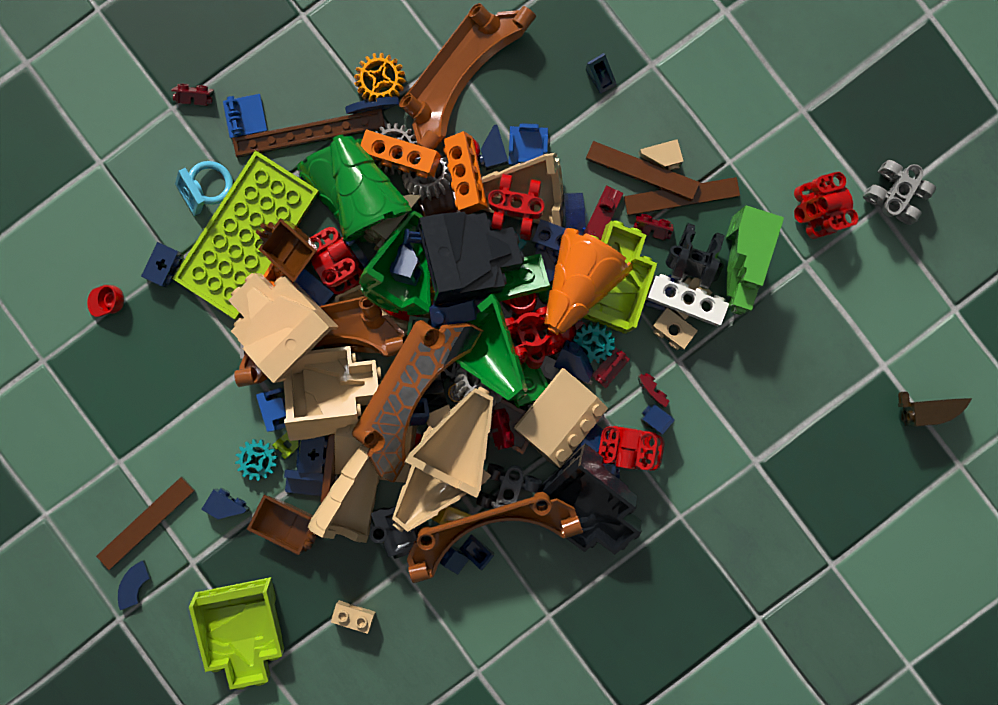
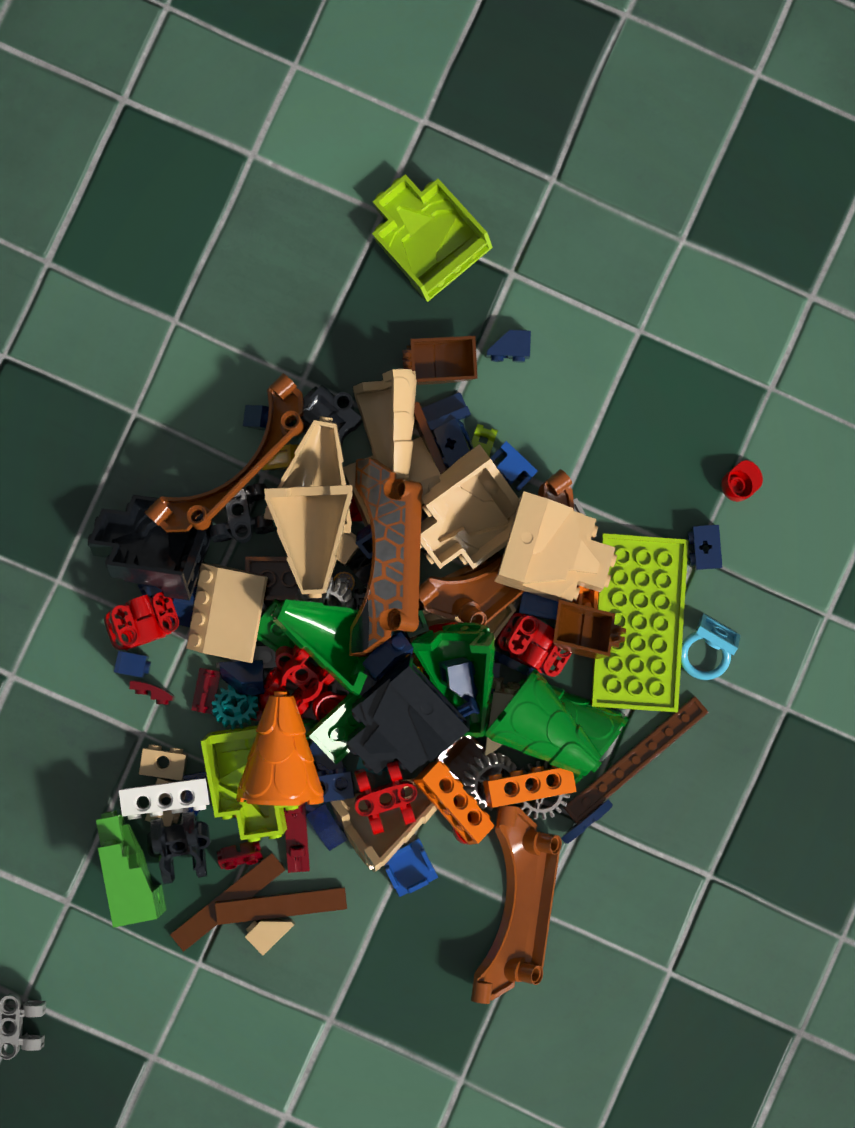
camera: 145 degrees right, 0 degrees up
reddish brown tile [96,477,195,570] -> none
dark blue tile [118,560,151,610] -> none
dark red hinge [171,84,214,106] -> none
blue hinge [223,94,267,138] -> none
teal gear [235,439,278,481] -> none
tan brick [331,600,376,634] -> none
light orange gear [354,53,406,102] -> none
dark blue slope [459,534,494,571] -> none
dark blue slope [479,125,508,171] -> none
dark red hinge [491,408,514,450] -> none
dark blue slope [586,53,617,94] -> none
red piece [794,172,859,239] -> none

